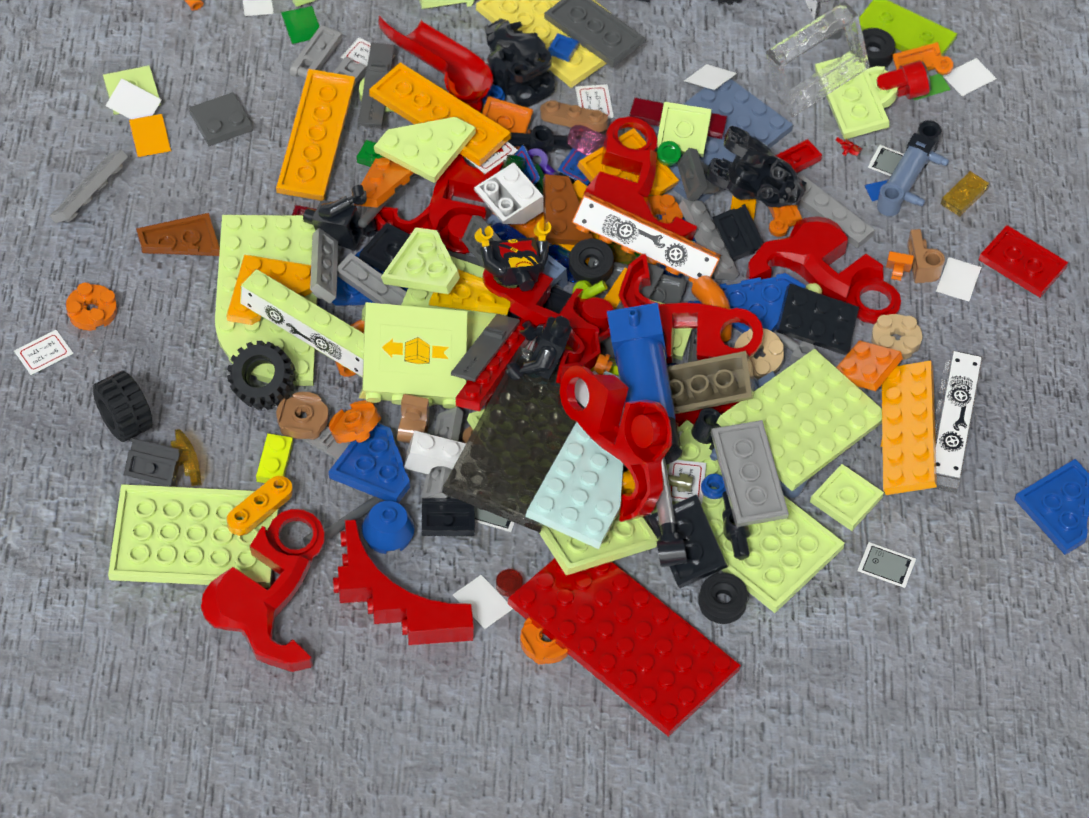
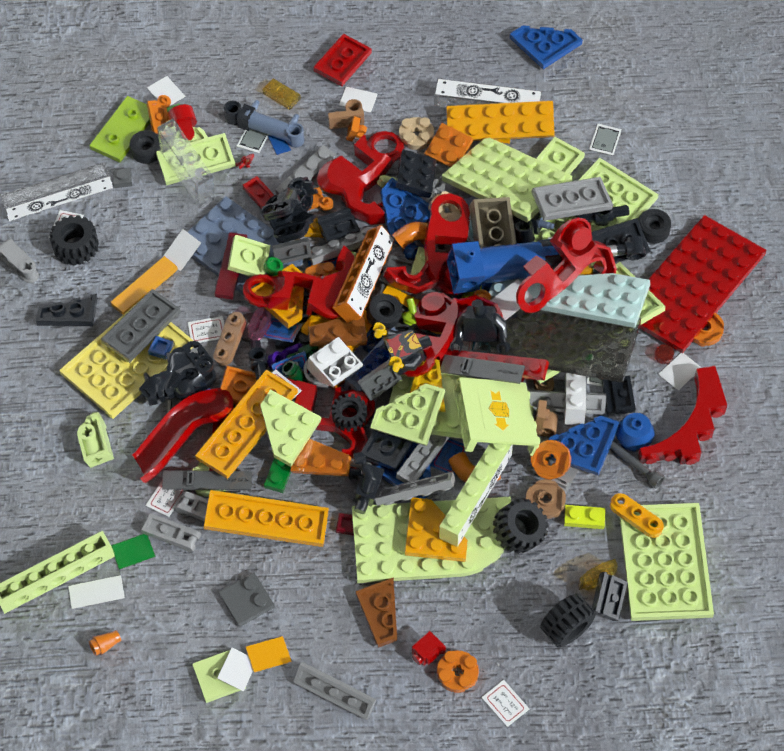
camera: 90 degrees left, 5 degrees up
red animal [201,509,325,672] -> none
none -> light orange tile [111,256,178,315]
none -> black tyre [332,393,367,432]
none -> red window [412,631,446,666]

